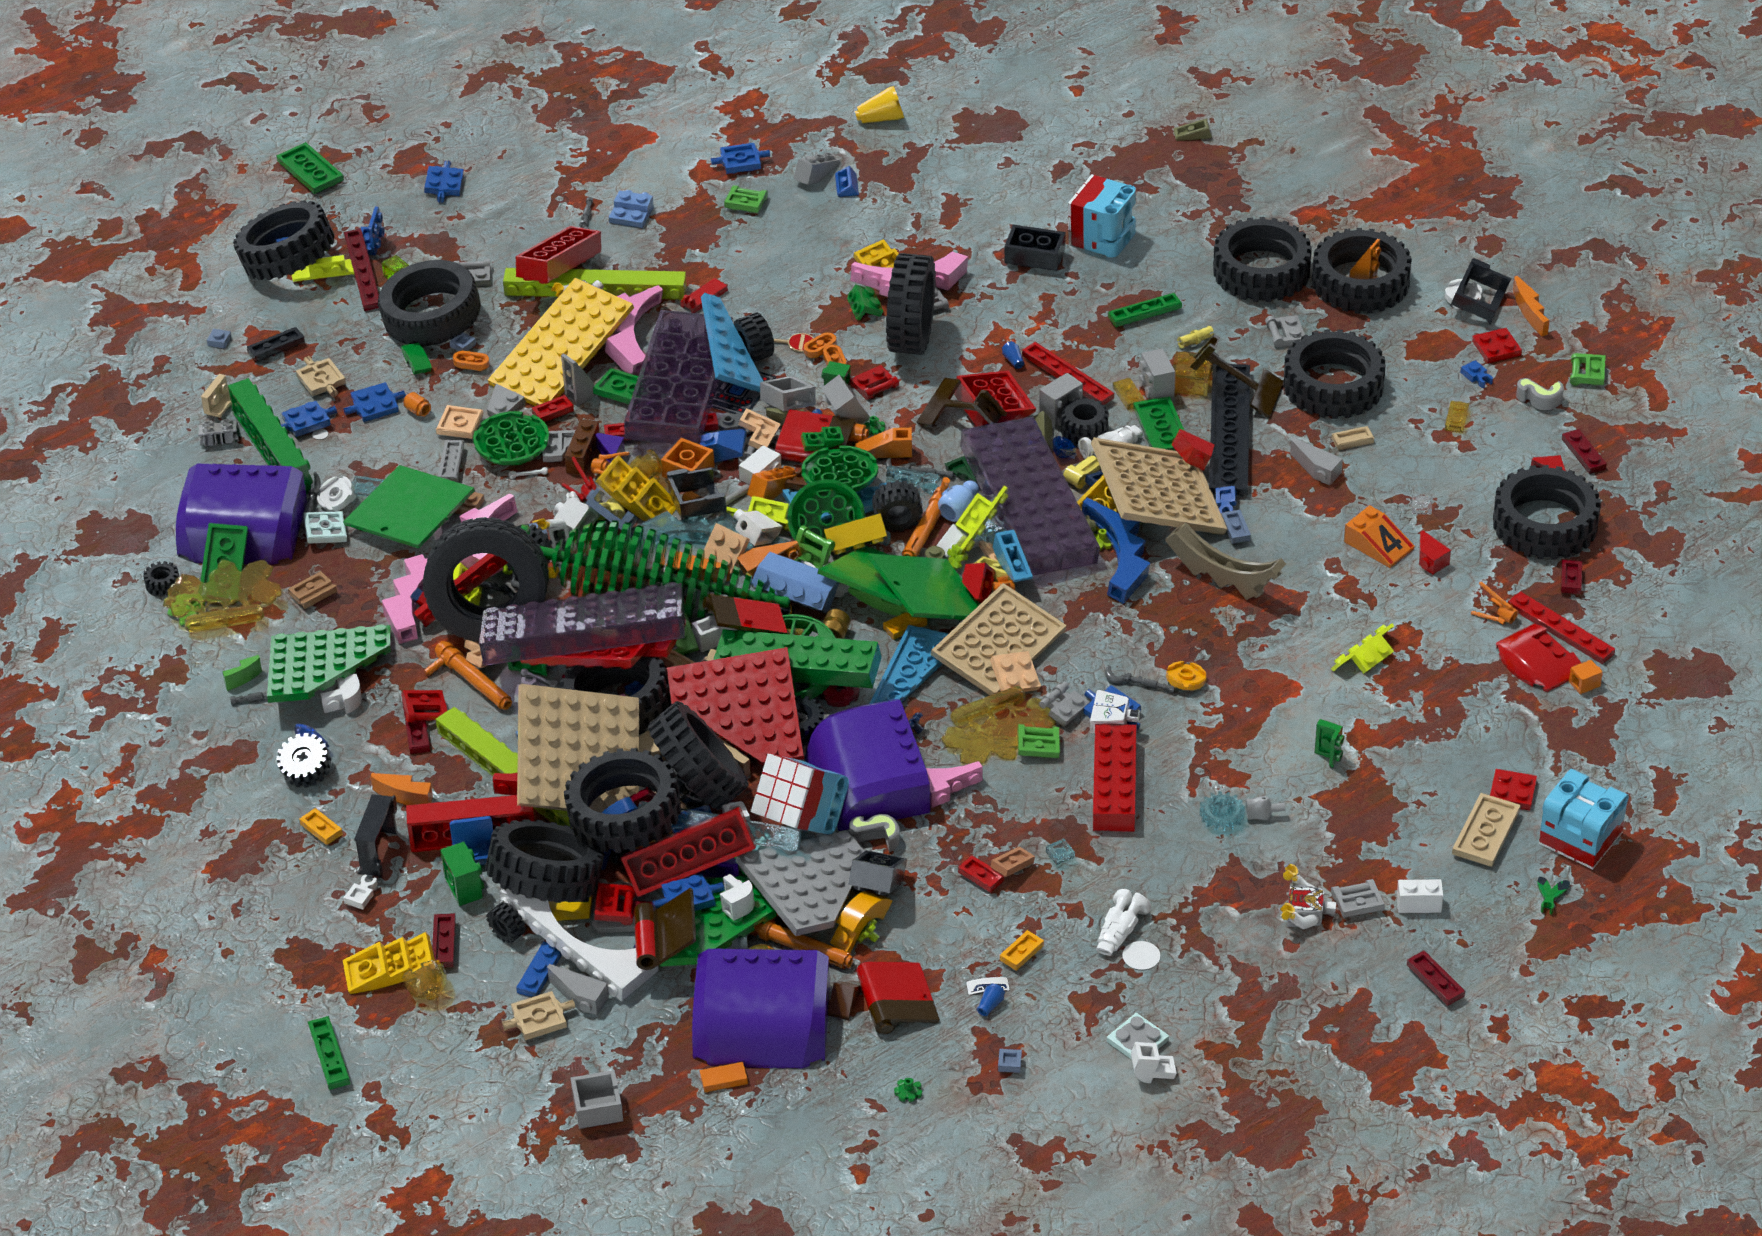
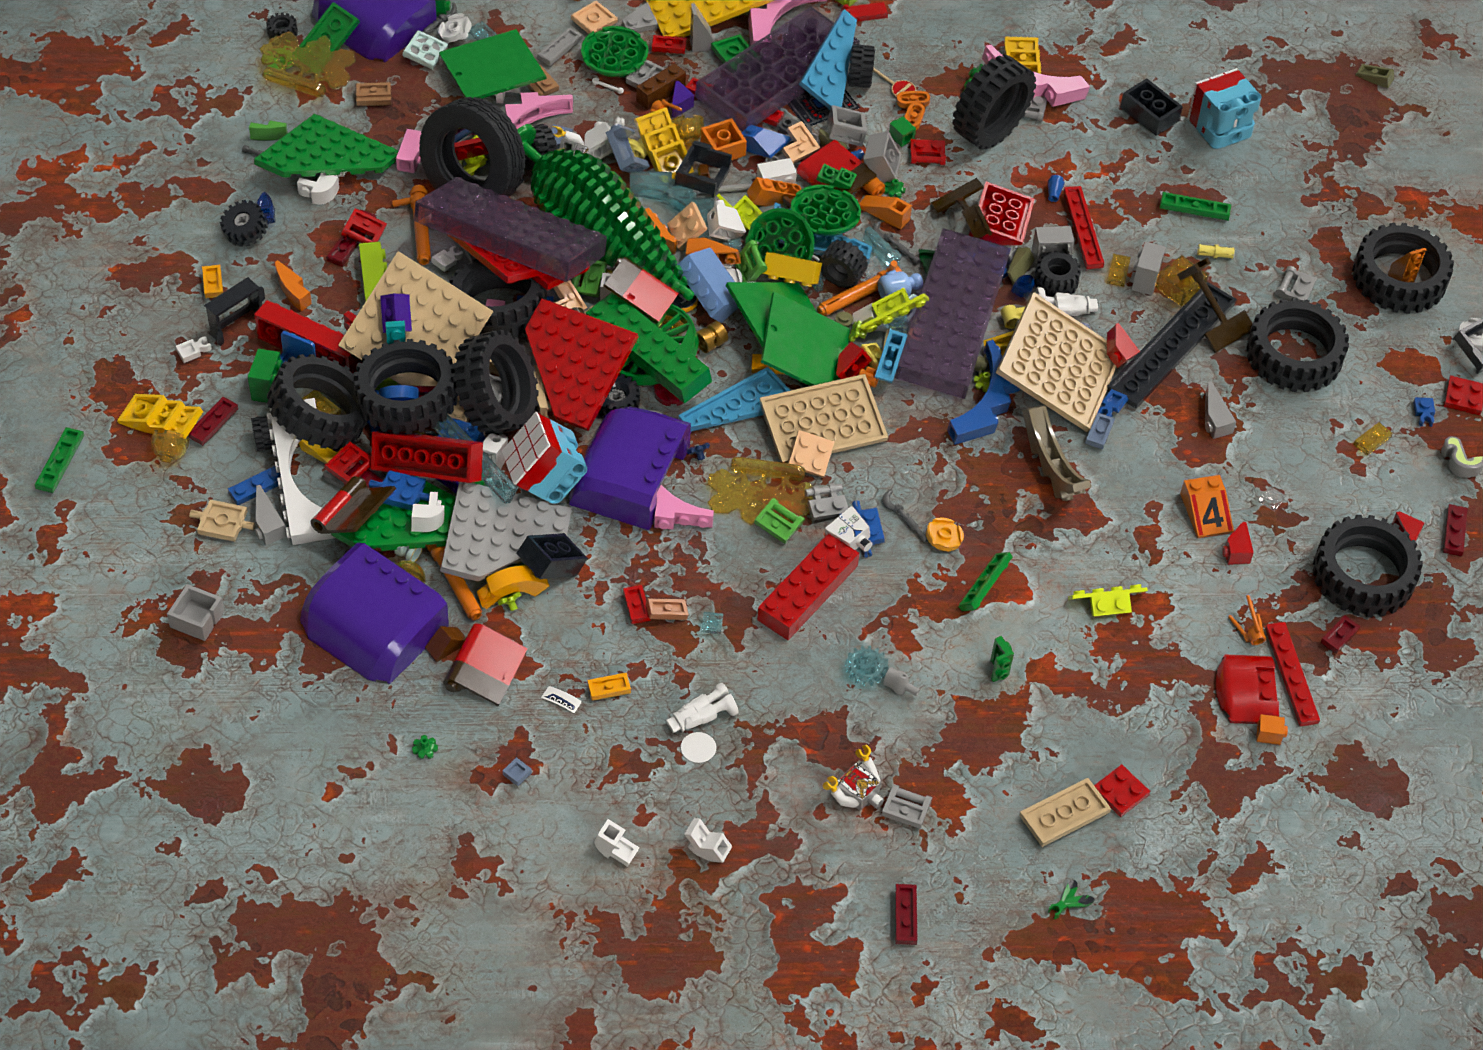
camera: 30 degrees right, 10 degrees up
red plant [562,457,597,502] -> none
orange tile [699,1062,748,1093] -> none
light grey animal [849,814,900,852] -> none
blue cone [977,983,1005,1016] -> none
light grey piece [1107,1013,1169,1060] -> none
green plate [1133,396,1185,451] -> none
black tyre [1213,217,1312,302] -> none
tan tile [1331,426,1374,450] -> none
white brick [1397,879,1443,913] -> none
medium azure piece [1539,769,1629,870] -> none
none -> dark purple panel [380,293,412,333]
none -> teal plate [386,321,406,345]
none -> white brick [684,818,732,863]
none -> green plate [958,552,1013,611]

